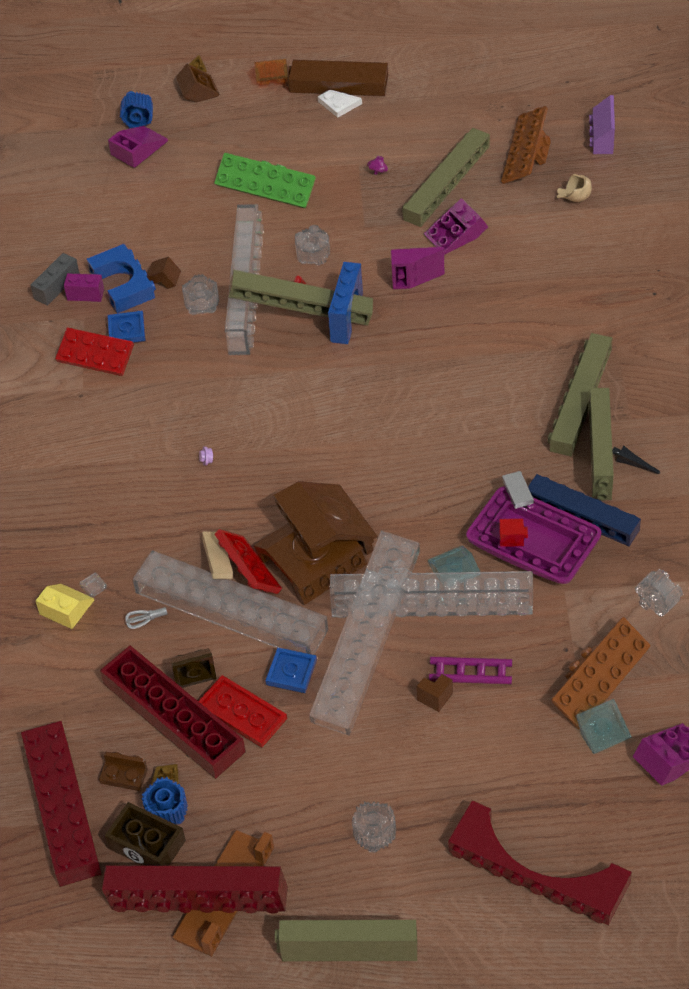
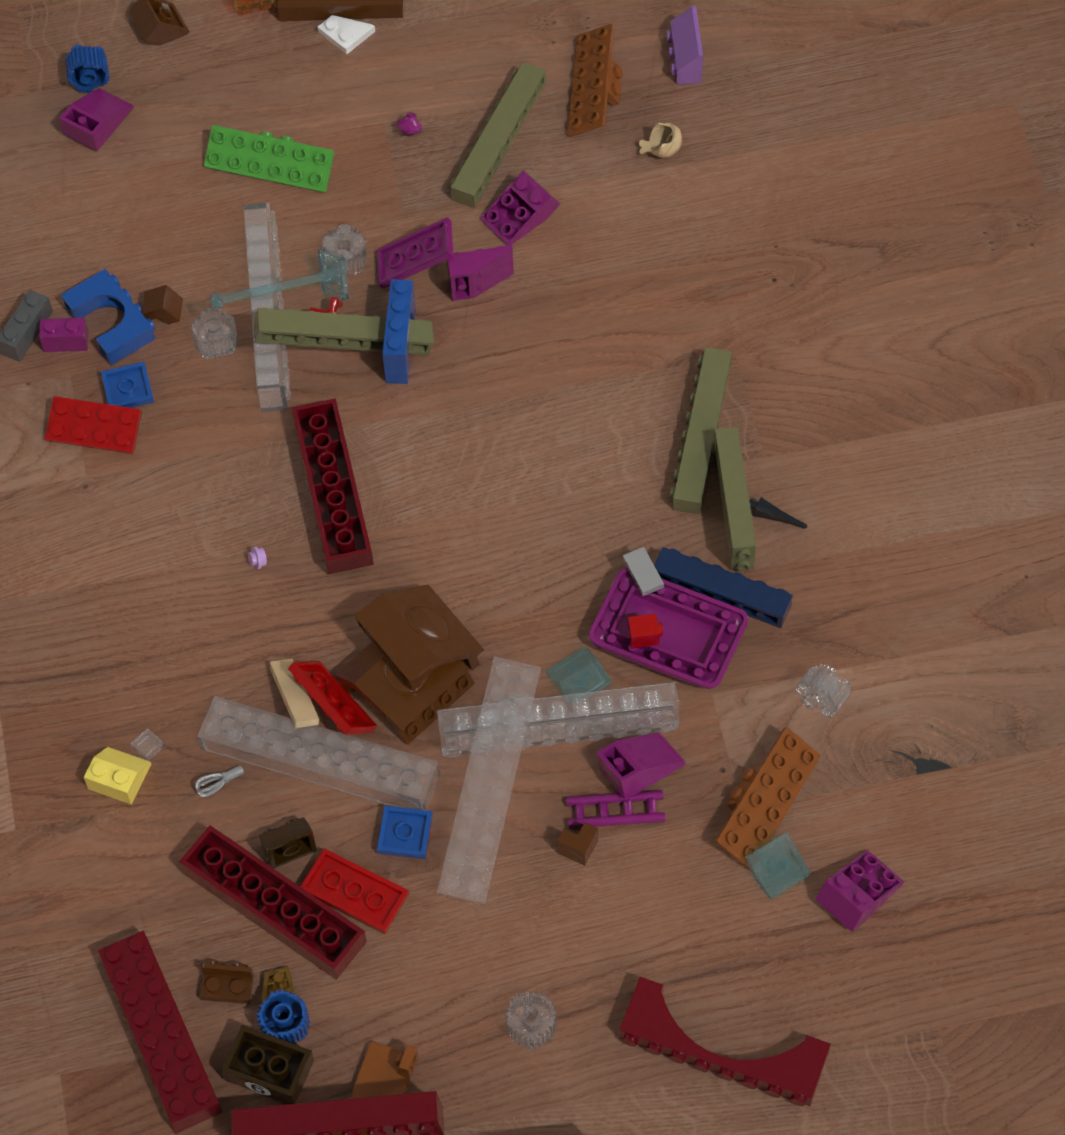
camera: 10 degrees left, 10 degrees up
none -> clear light blue tile [210,248,349,309]
none -> dark red brick [292,398,374,574]
none -> magenta tile [377,217,454,289]
none -> magenta slope [596,733,686,800]

